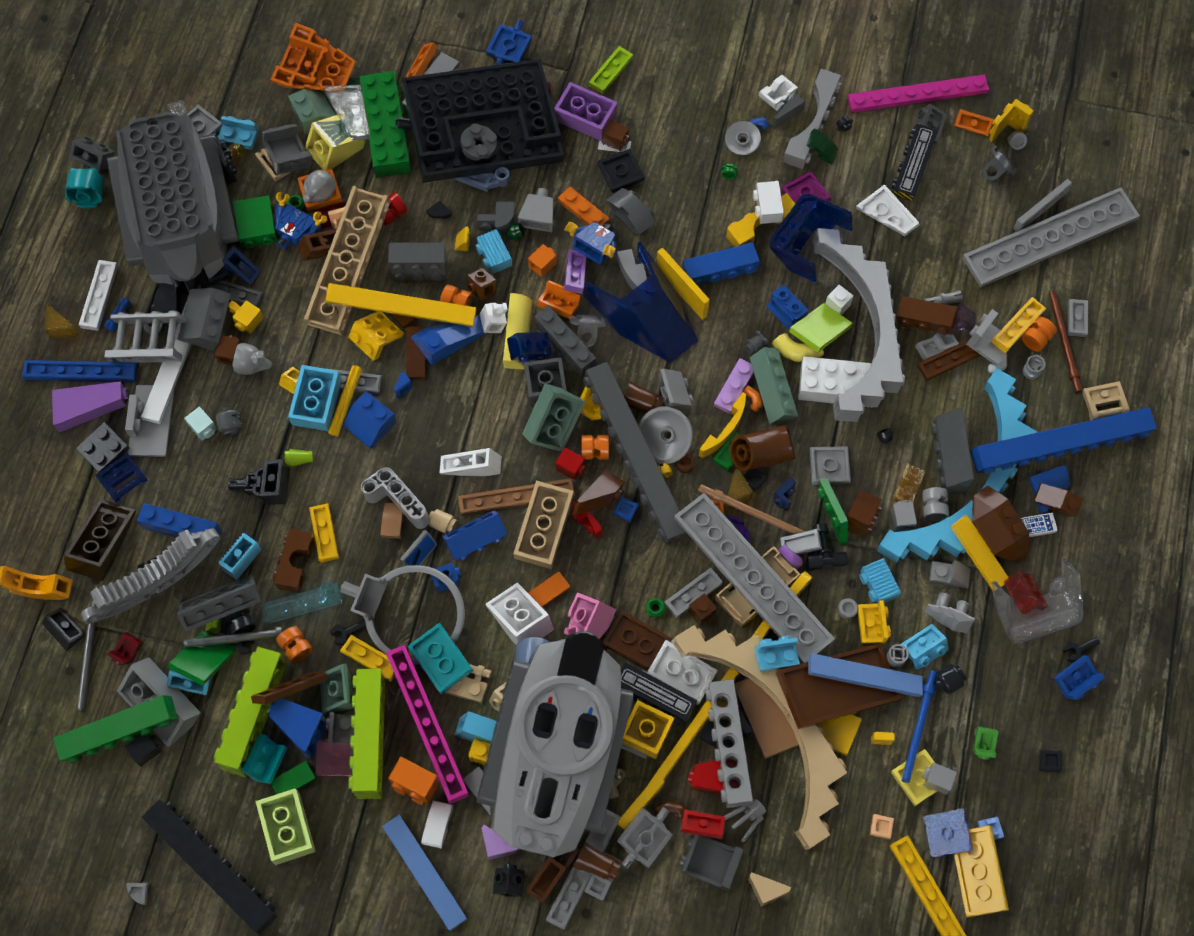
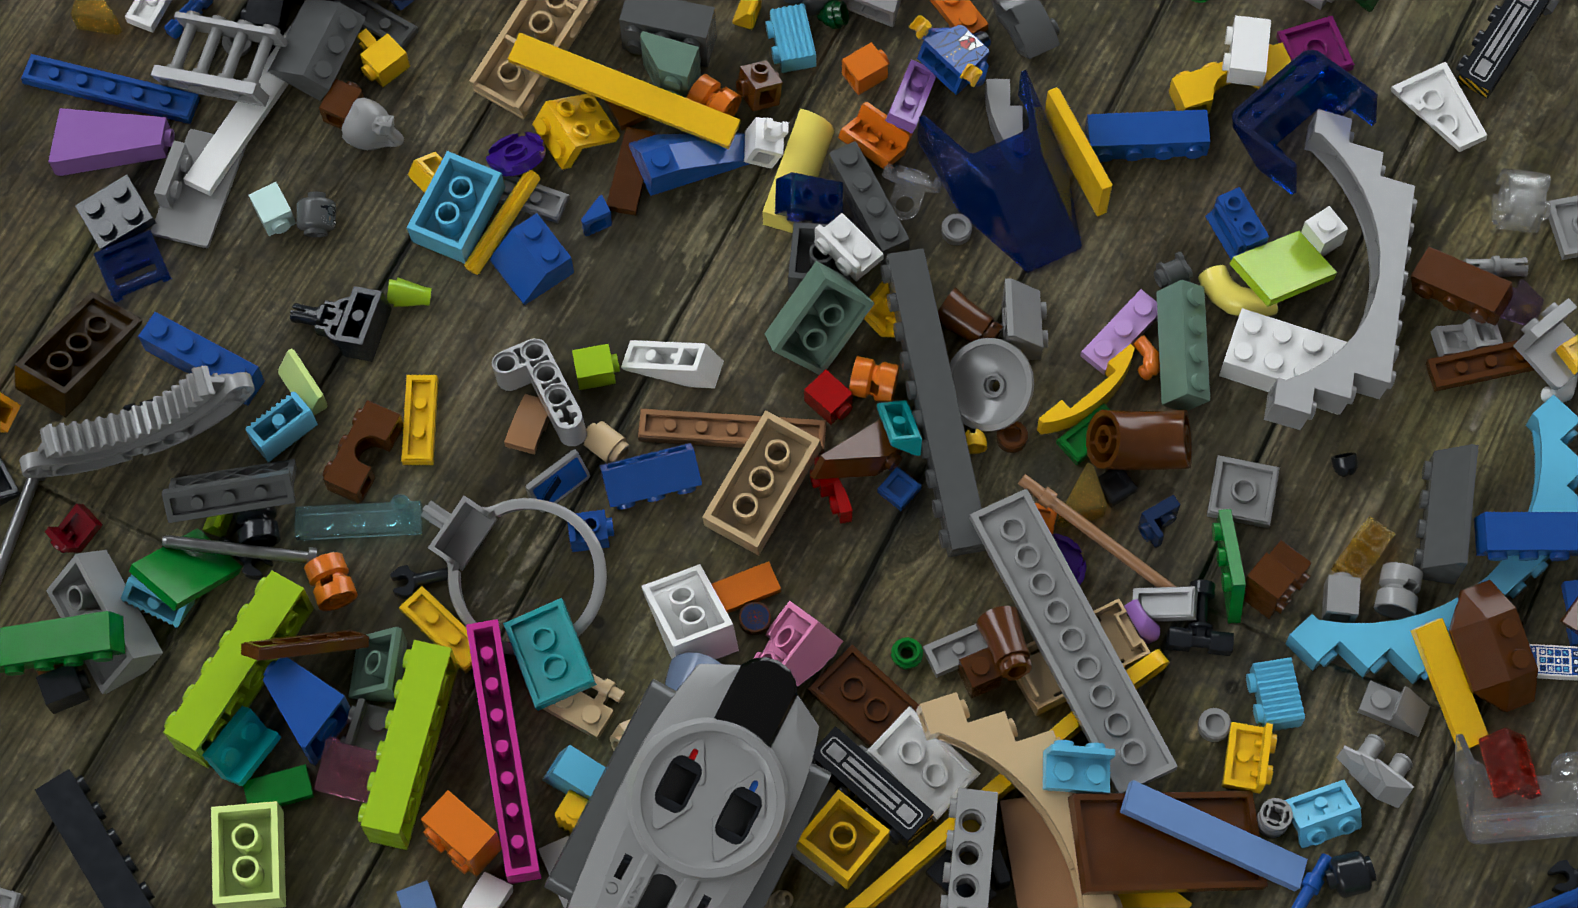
camera: 15 degrees right, 0 degrees up
none -> yellowish green slope [278,348,327,416]
none -> dark purple tile [486,132,546,176]
none -> lime brick [572,344,620,390]
none -> sand green slope [640,31,701,98]
none -> tile [739,602,771,635]
none -> white bracket [814,213,884,281]
none -> teal slope [876,400,922,456]
none -> light grey tile [941,214,972,245]
none -> reddish brown plant [976,606,1032,681]
none -> clear brick [1491,168,1551,233]

